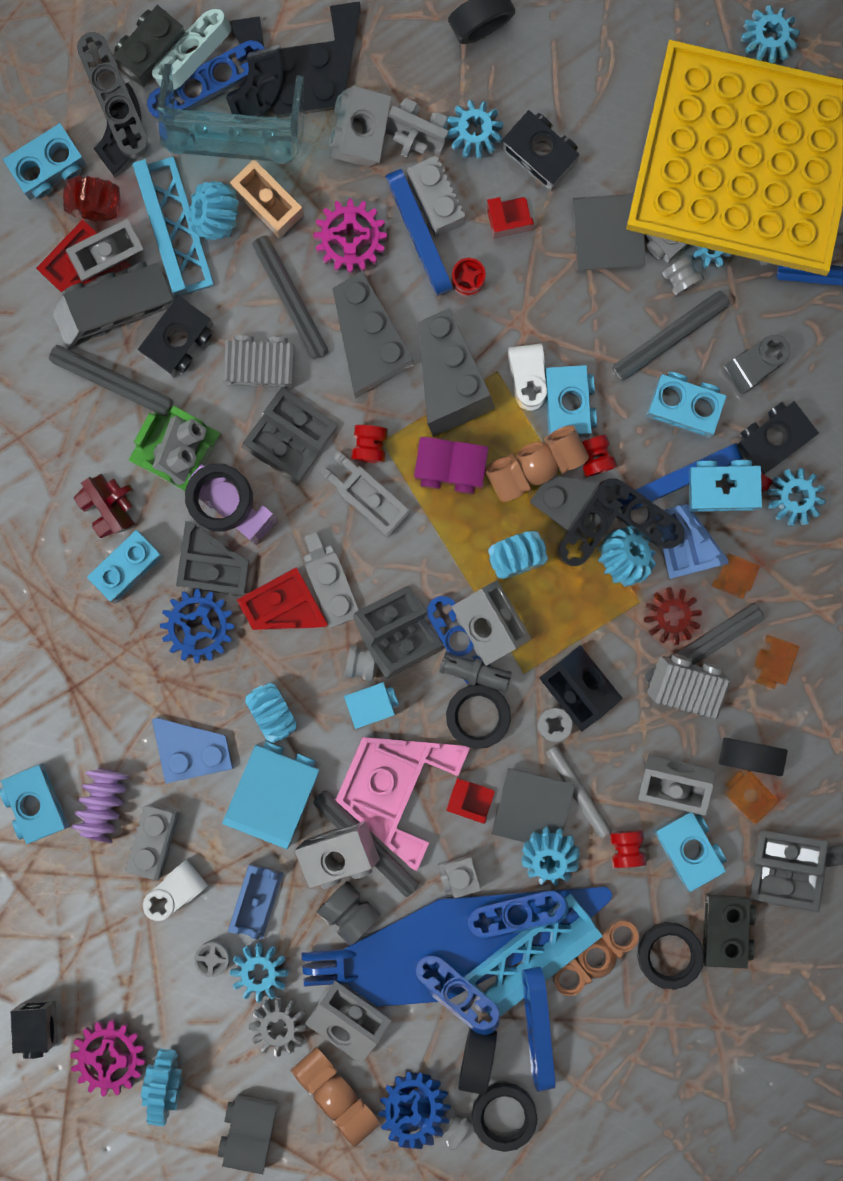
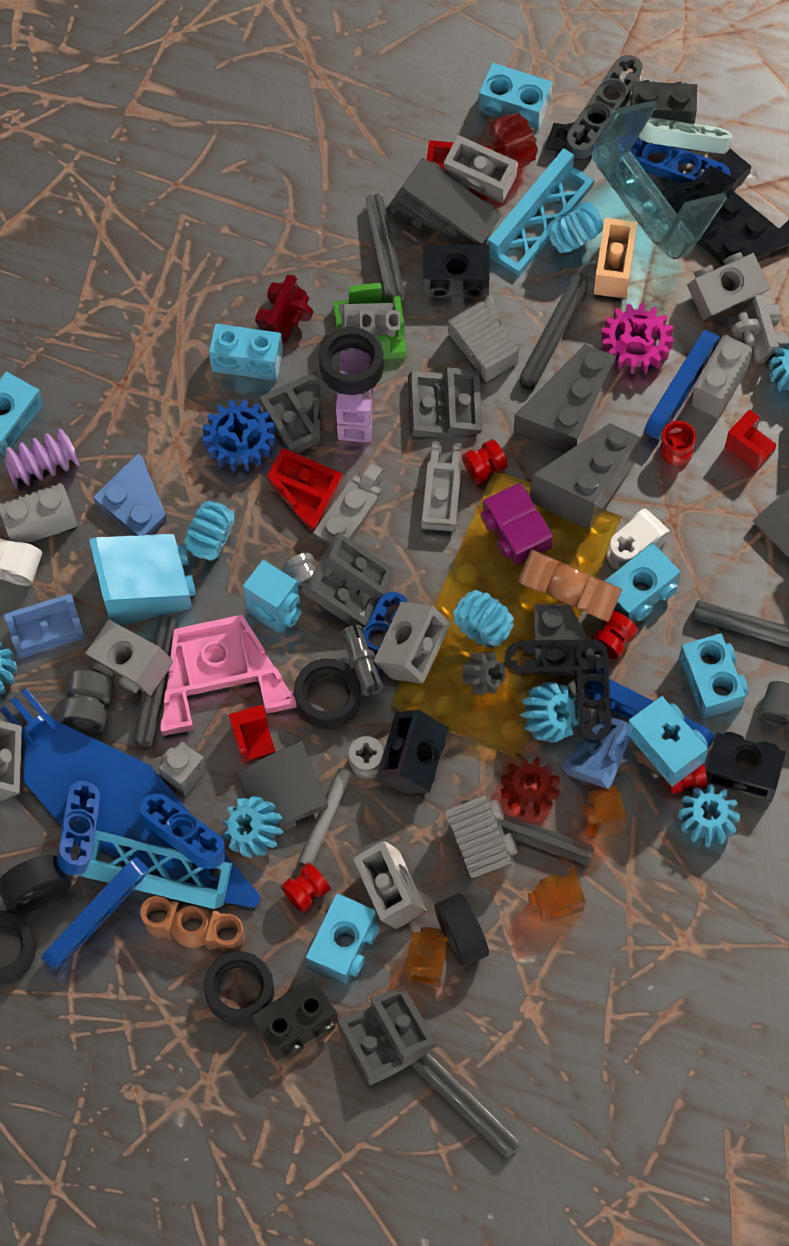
camera: 55 degrees right, 20 degrees down
none -> dark grey gear [462,651,506,695]

